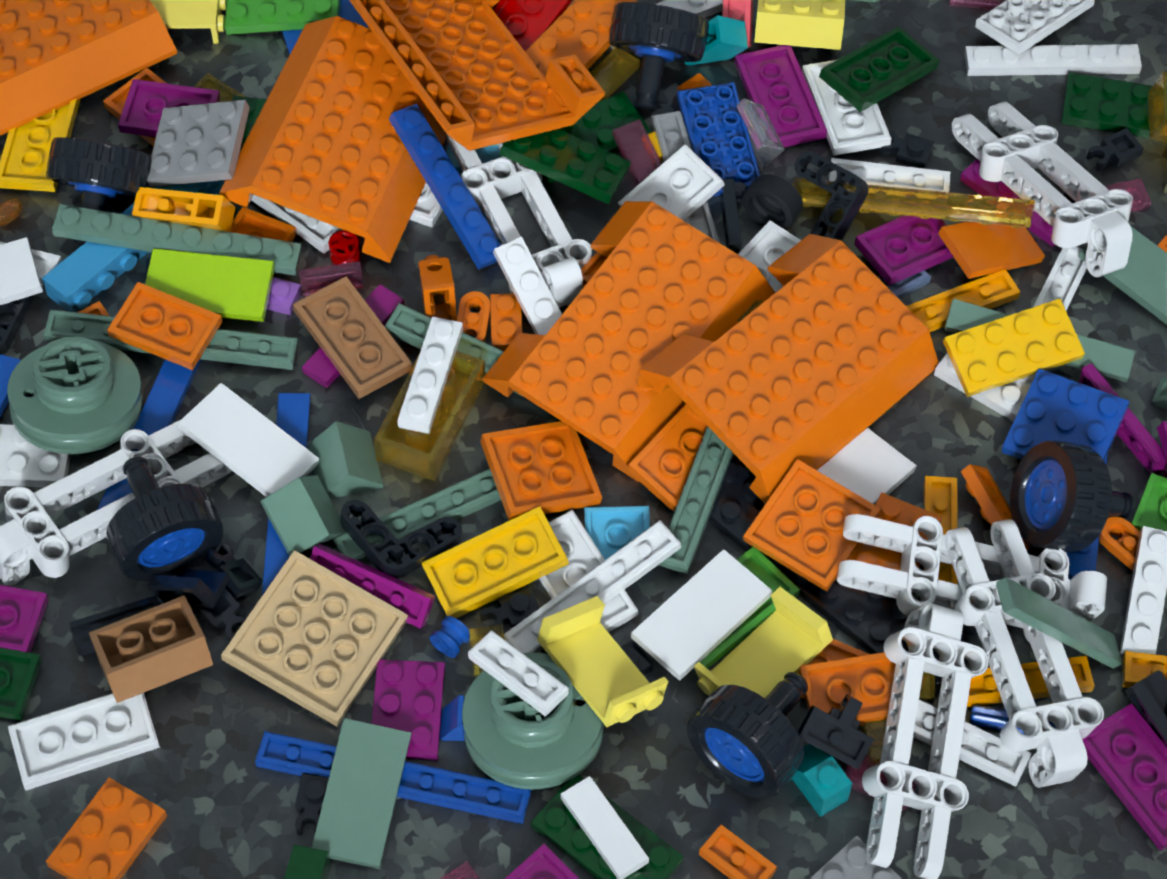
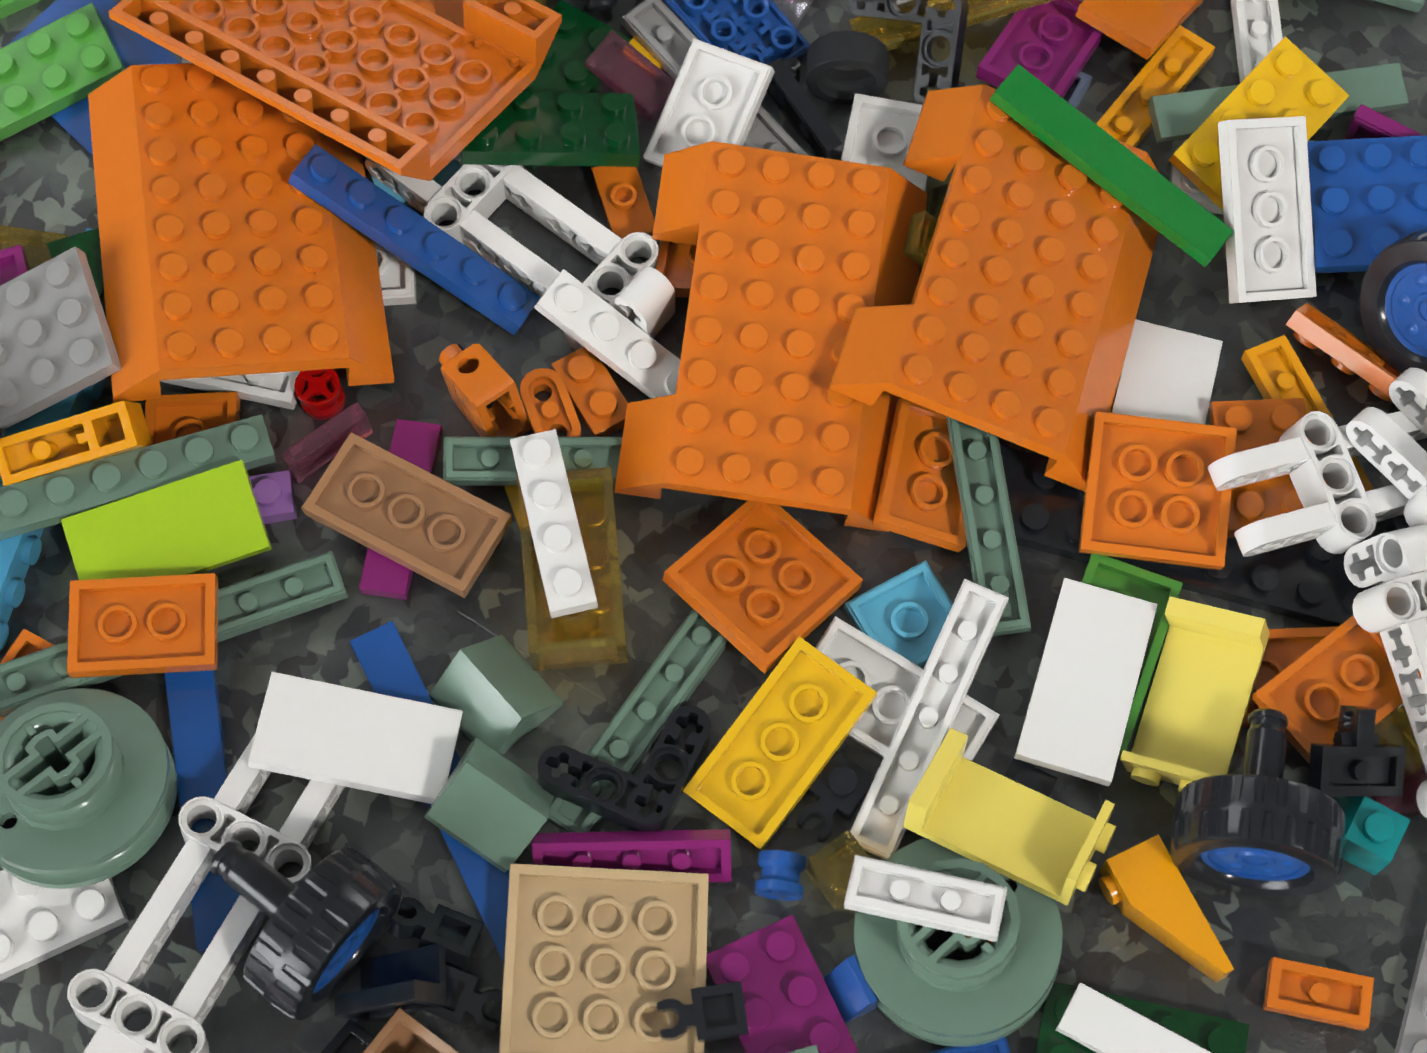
camera: 25 degrees left, 10 degrees up
none -> orange plate [591,166,655,239]
none -> black plate [656,981,749,1043]
none -> green tile [989,64,1233,267]
none -> light orange slope [1098,834,1234,983]
none -> white plate [1218,116,1317,304]

